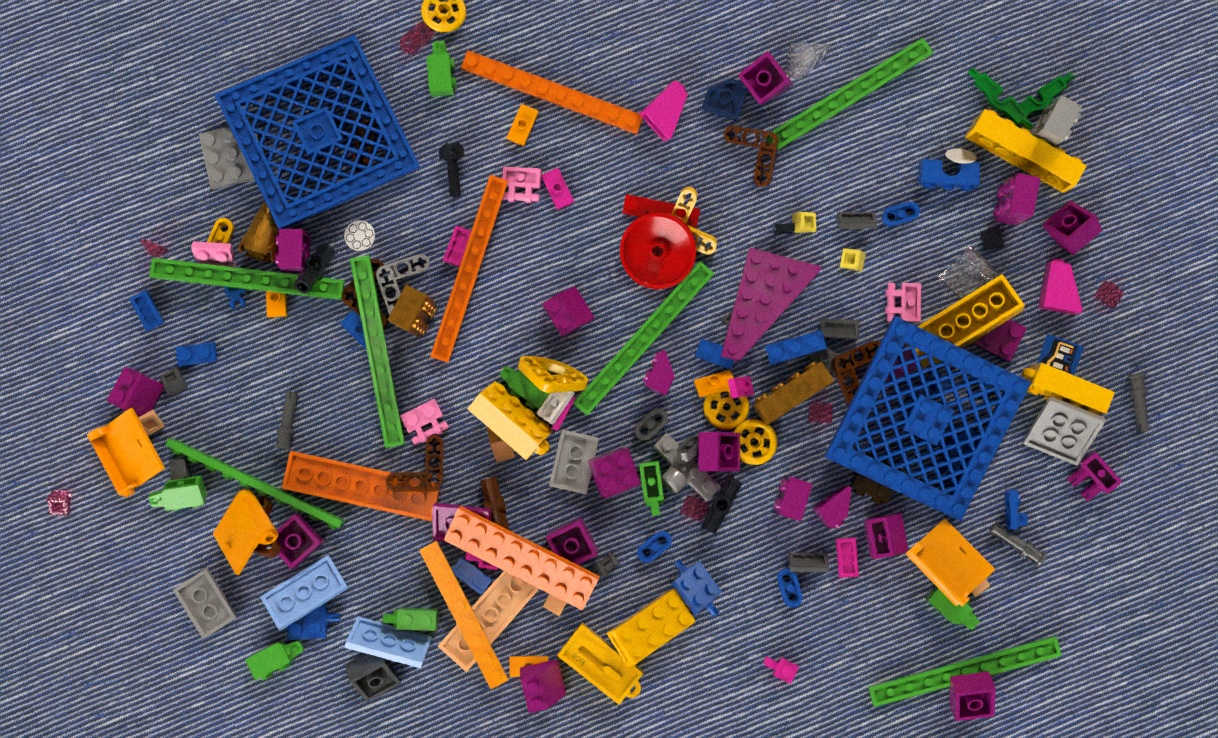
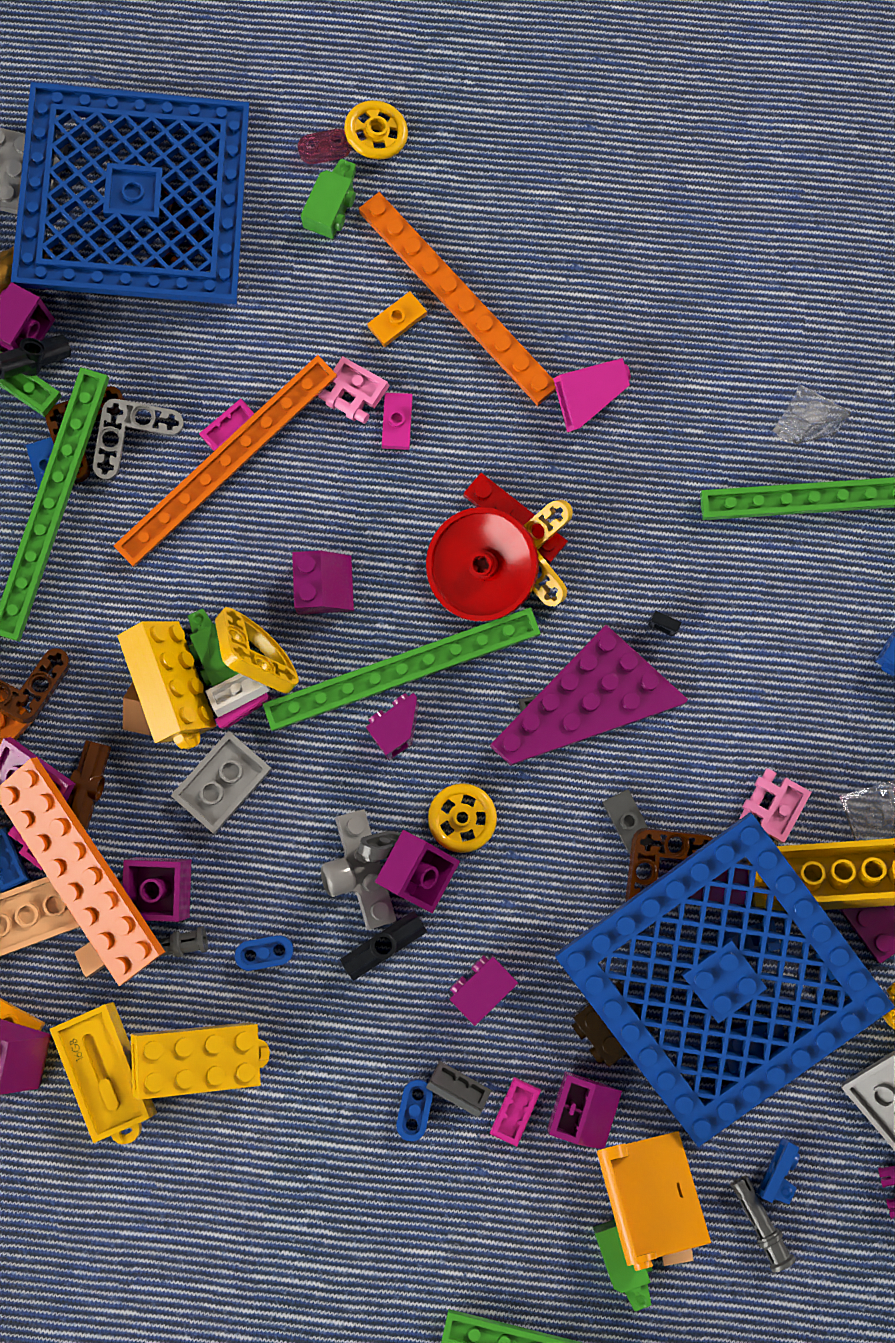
camera: 30 degrees right, 5 degrees down
white sticker [344,220,375,251] -> none
pearl gold brick [388,285,438,338] -> none
bright pink plate [400,399,449,445] -> none
black piece [439,143,465,197] -> none
magenta brick [588,447,641,498] -> none
dark grey plate [635,408,668,441] -> none
bright green hinge [639,461,664,516] -> none
blue plate [671,559,722,617] -> none
clear pink slope [680,495,709,522] -> none
light orange plate [694,370,733,398] -> none
blue plate [695,338,734,370] -> none
dark blue plate [701,78,748,121] -> none
reddish brown beam [724,126,779,187] -> none
dark pink plate [728,376,754,398] -> none
yellow plate [734,419,778,465] -> none
magenta slope [738,51,794,105] -> none
pearl gold brick [753,361,834,424] -> none
dark pink plate [763,656,799,684] -> none
blue arch [765,330,828,366] -> none
light yellow slope [792,212,816,233] -> none
clear pink slope [808,403,833,423] -> none
magenta slope [812,486,851,529] -> none
dark grey plate [820,319,859,340] -> none
dark grey plate [836,212,878,230] -> none
light yellow slope [840,248,866,271] -> none
blue plate [881,202,920,227] -> none

